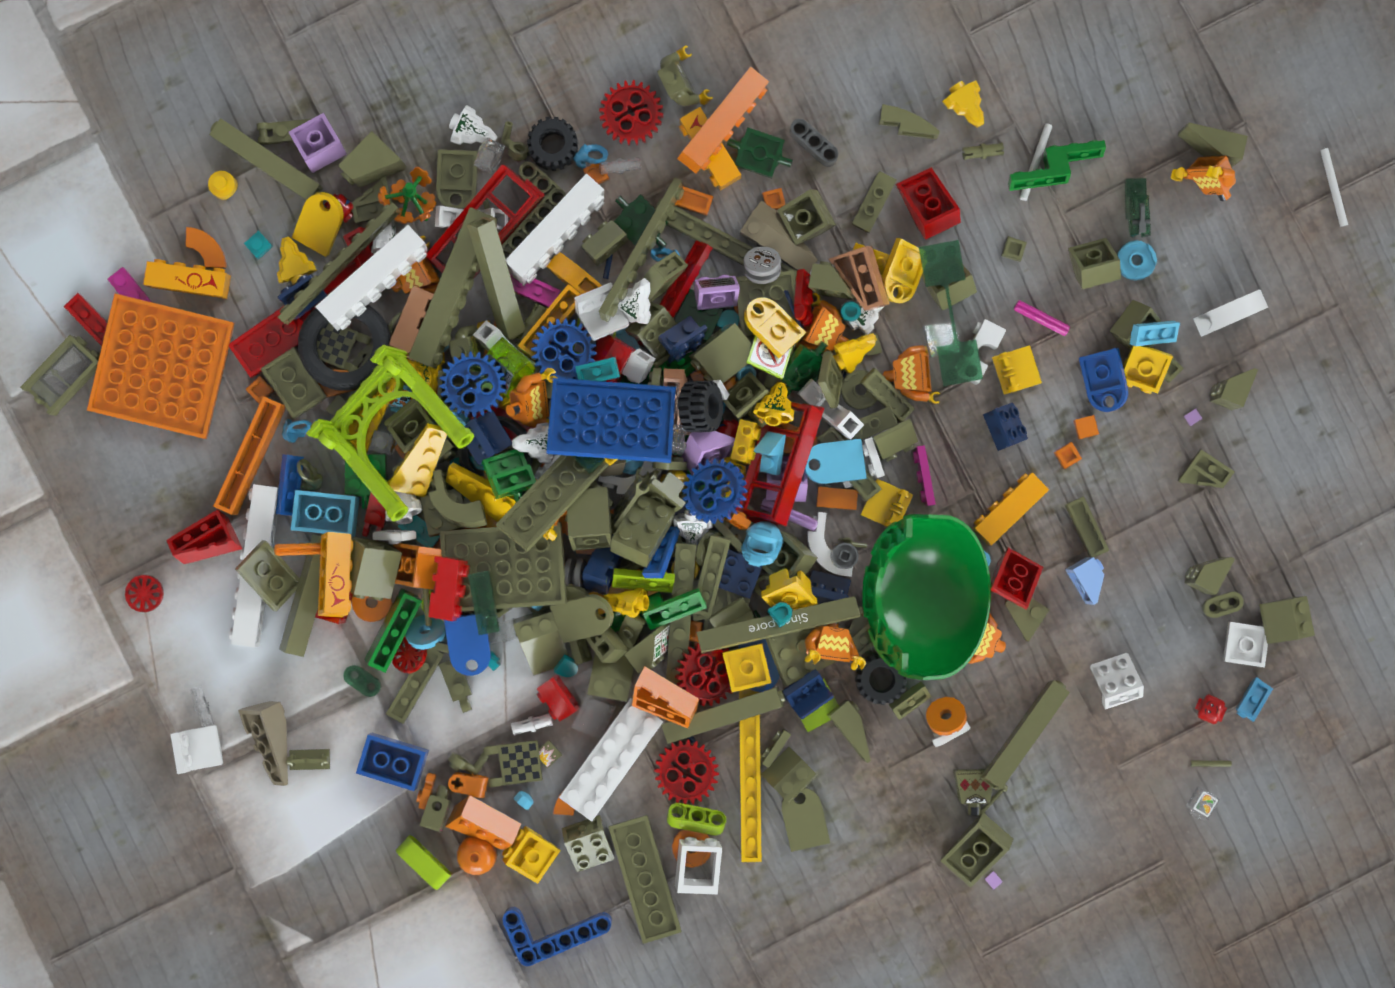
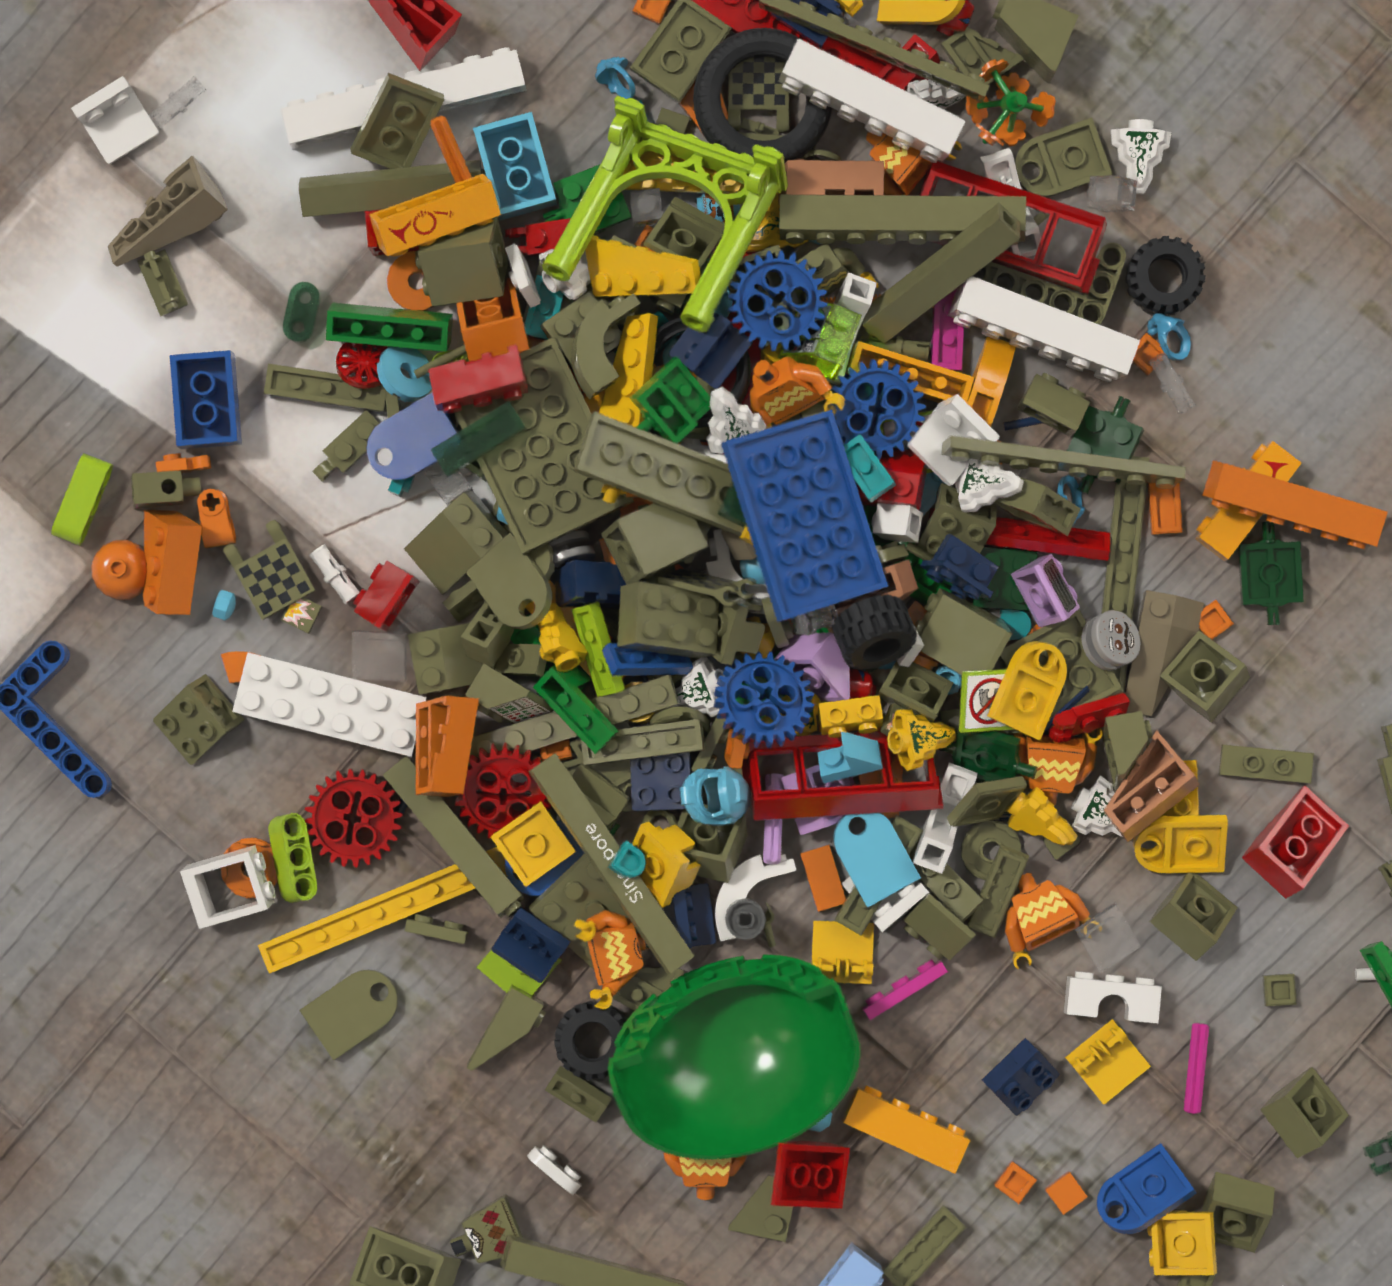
camera: 65 degrees right, 0 degrees up
orange brick [213,396,286,515] -> none
blue plate [276,454,304,516] -> none
olive piece [297,459,323,491] -> none
olive plate [448,752,489,775] -> none
olive plate [501,121,529,161] -> none
yellow plate [502,826,561,884] -> none
teal tile [554,655,578,677] -> none
red gear [599,80,663,146] -> none
olive plate [609,815,682,944] -> none
olive torso [657,46,713,106] -> none
olive slope [761,747,818,804] -> none
dark grey beam [790,119,839,167] -> none
teal tile [841,301,861,322] -> none
clear green hinge [919,240,983,386] -> none
orange tile [926,697,967,736] -> none
olive hinge [978,784,1008,816] -> none
medium azure tile [1117,240,1157,281] -> none
medium azure plate [1130,321,1180,346] -> none

